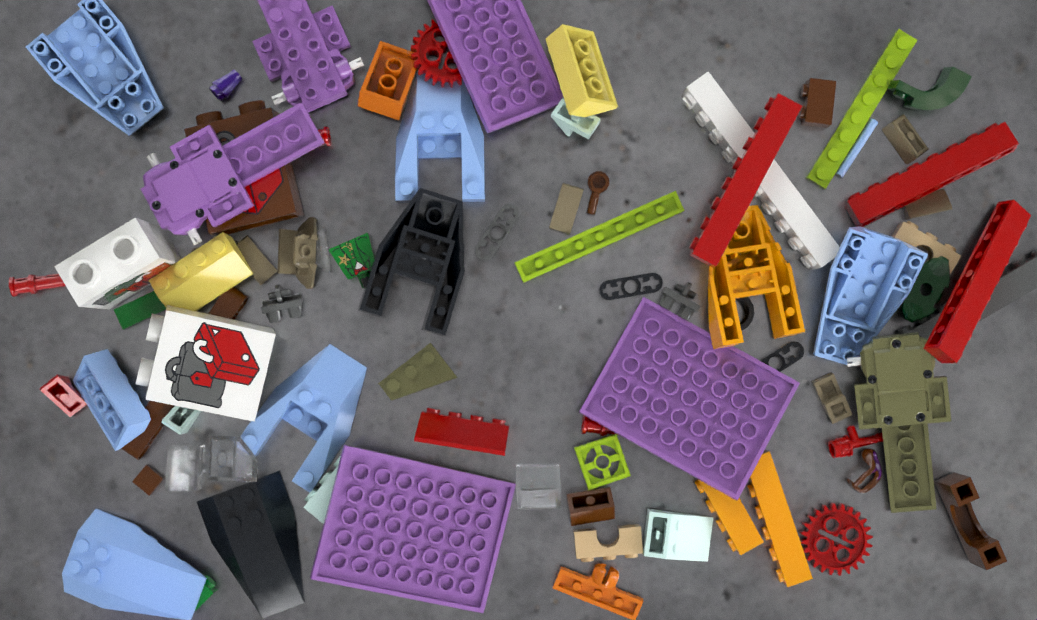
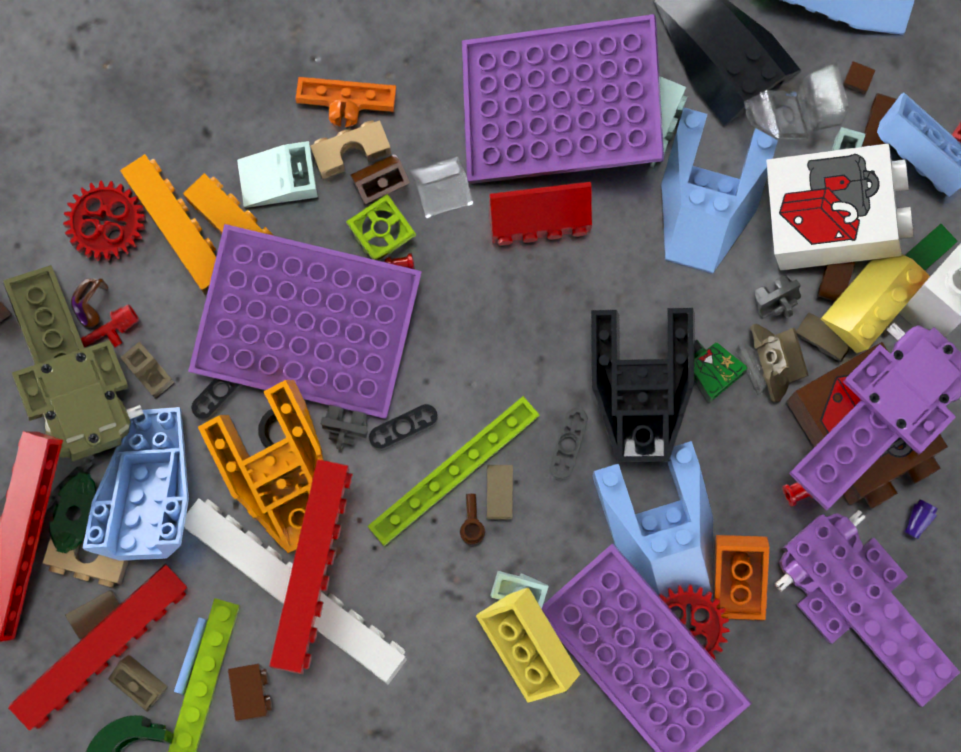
camera: 165 degrees right, 10 degrees down
olive wing [378,343,458,401] -> none

